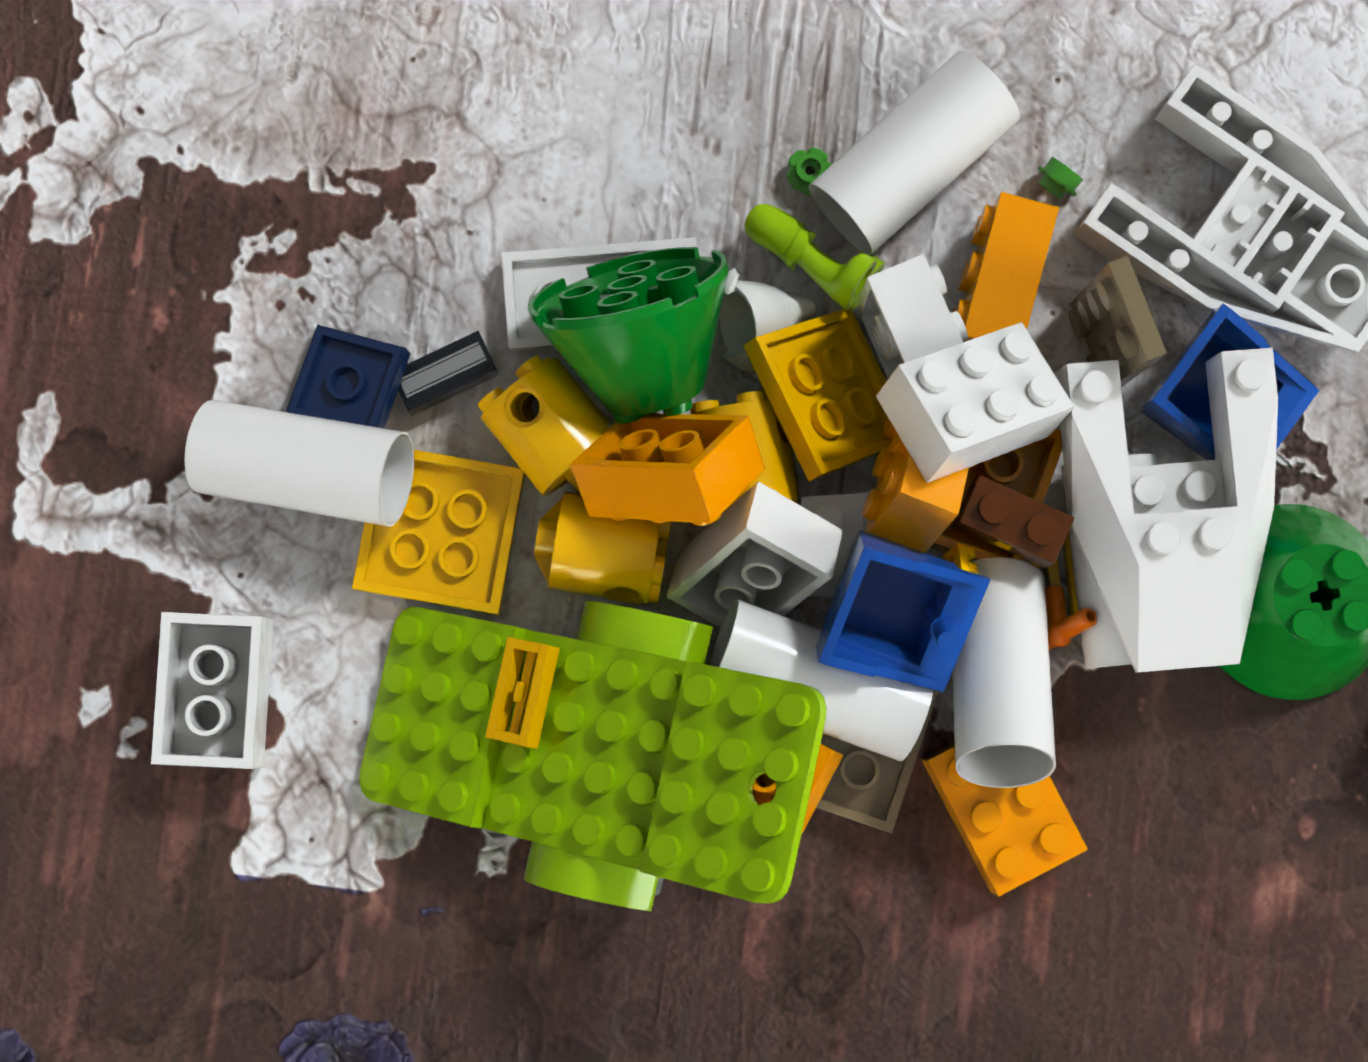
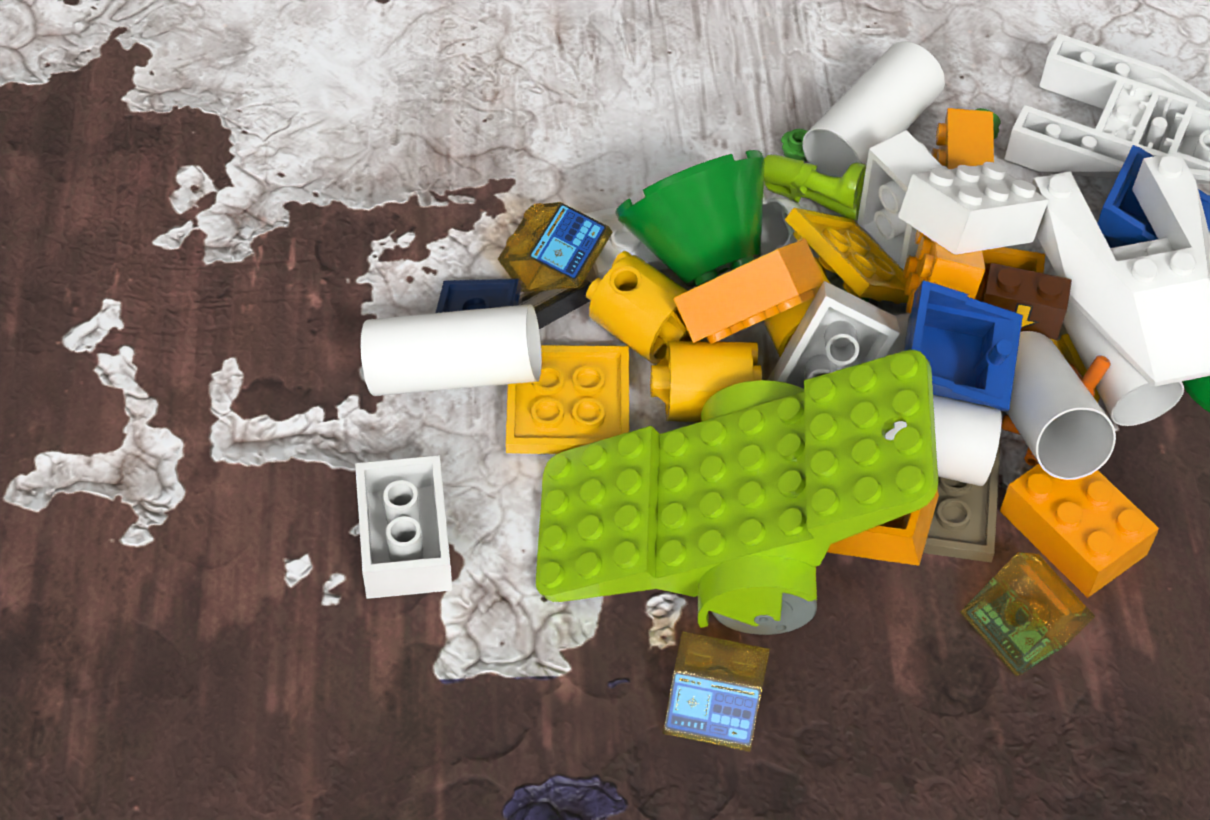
camera: 10 degrees left, 30 degrees down
yellow tile [485,637,560,749] -> none
dark tan plate [1069,255,1167,387] -> none
none -> slope [498,202,613,292]
none -> slope [663,631,770,752]
none -> clear yellow slope [960,552,1095,676]

